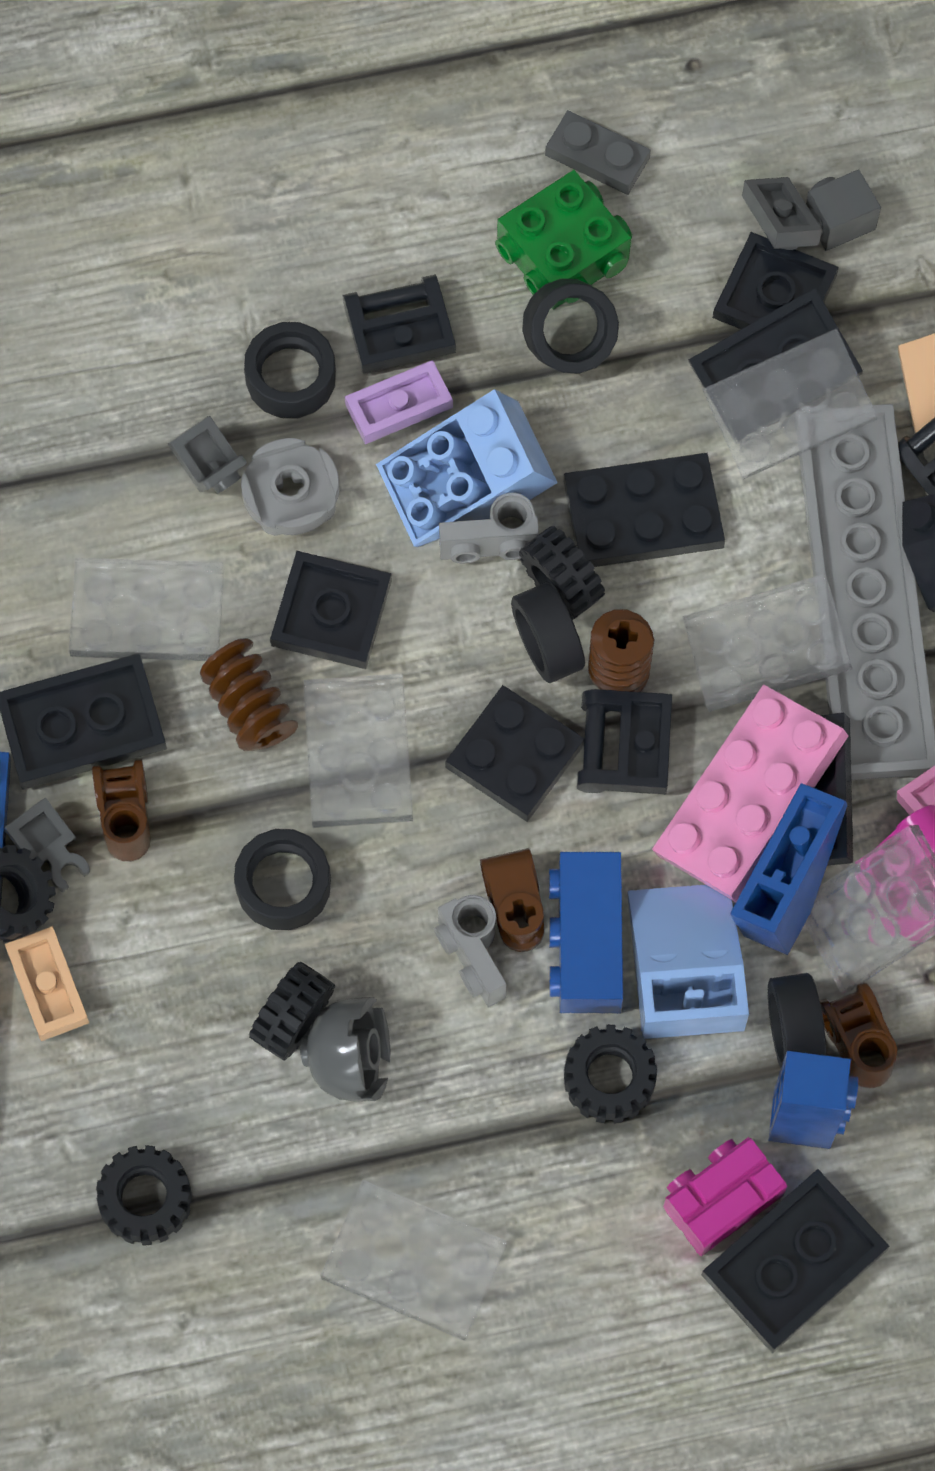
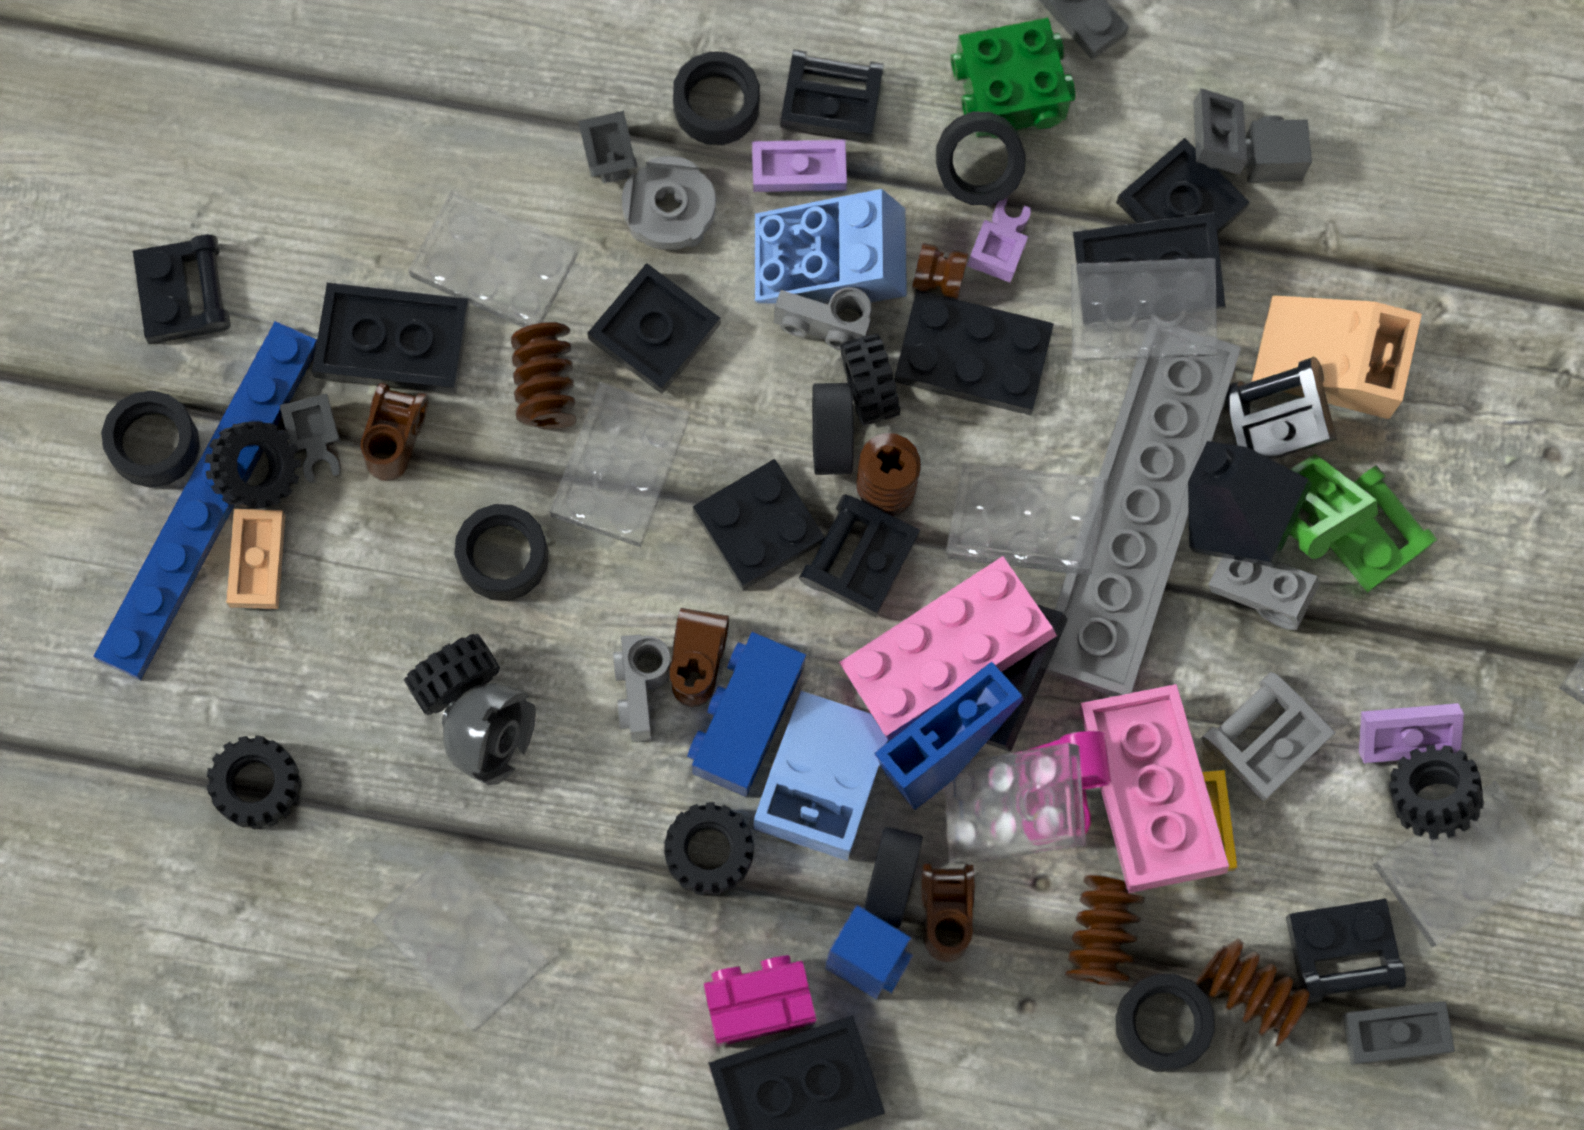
camera: 20 degrees right, 5 degrees up
none -> reddish brown wheel [912,243,969,300]
none -> lavender plate [967,199,1031,283]

